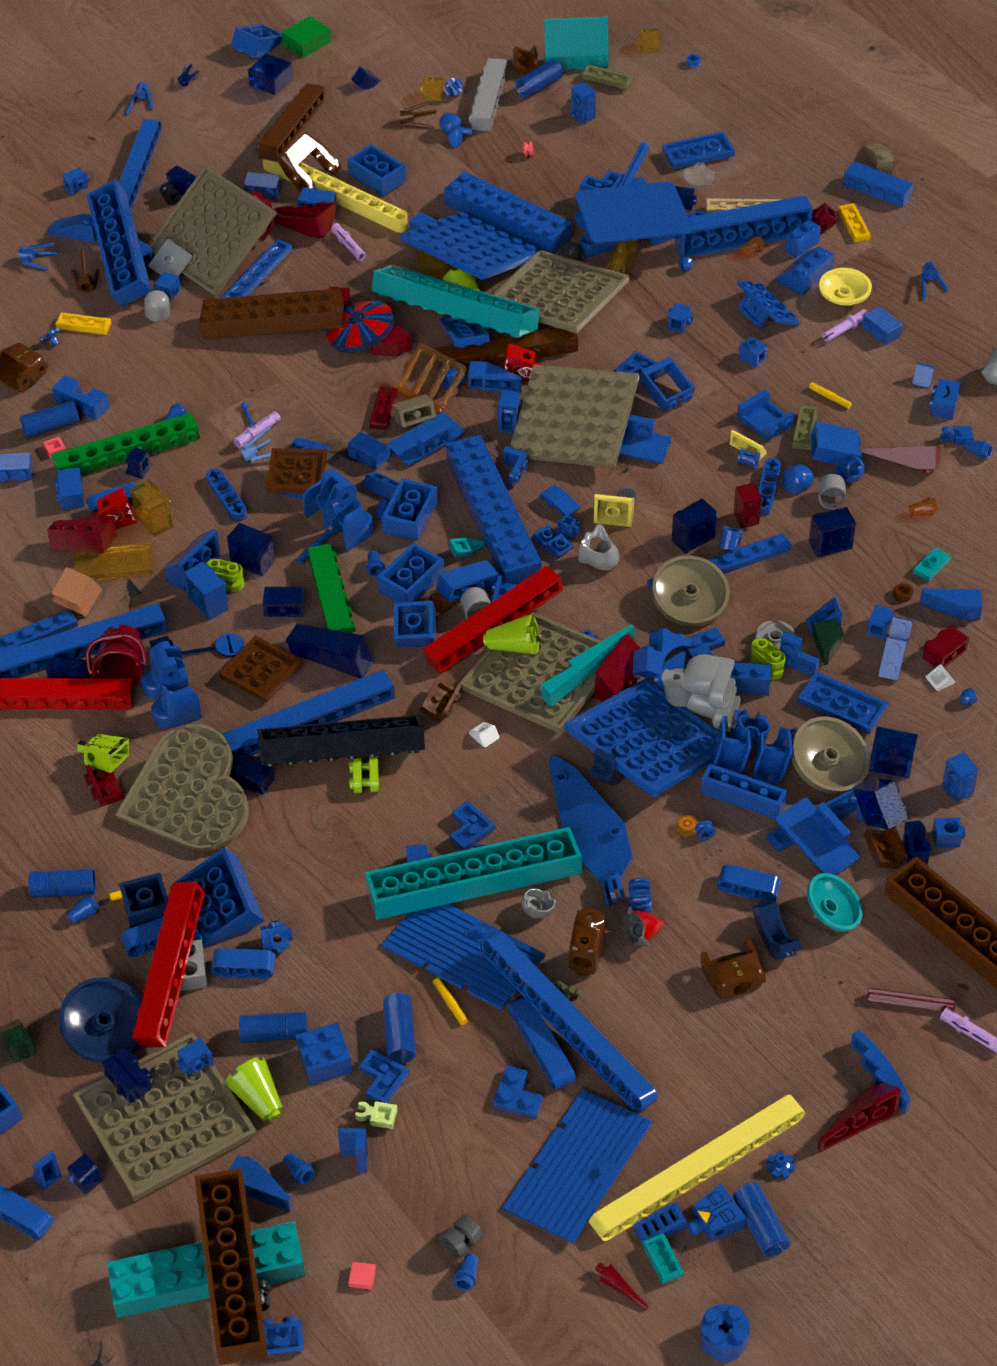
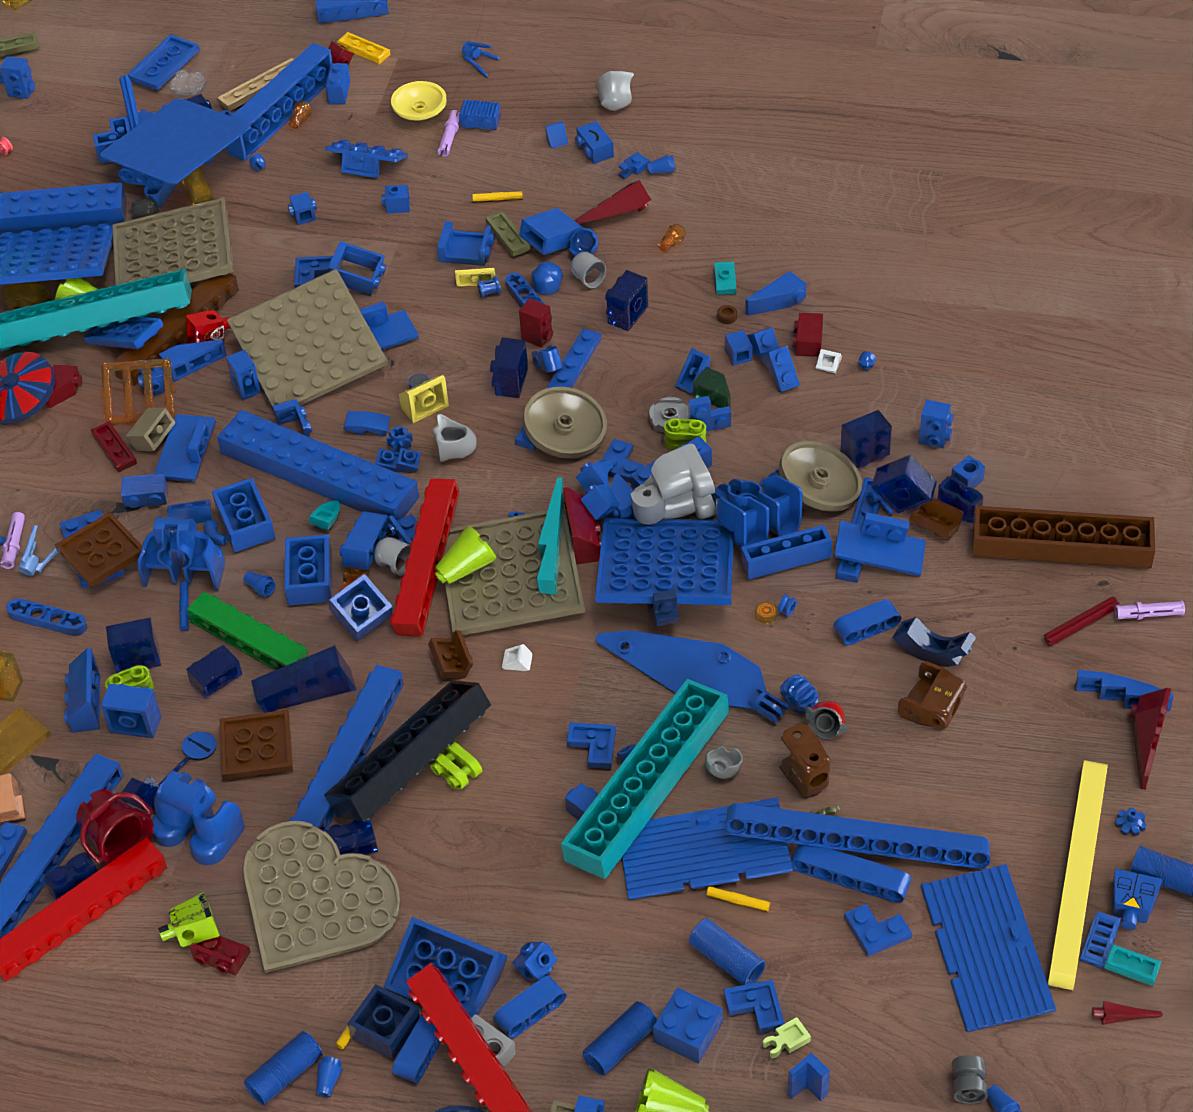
camera: 40 degrees left, 0 degrees up
blue slope [774,246,834,296] -> none
blue plate [797,671,888,734] -> none
teal dish [807,873,863,932] -> none

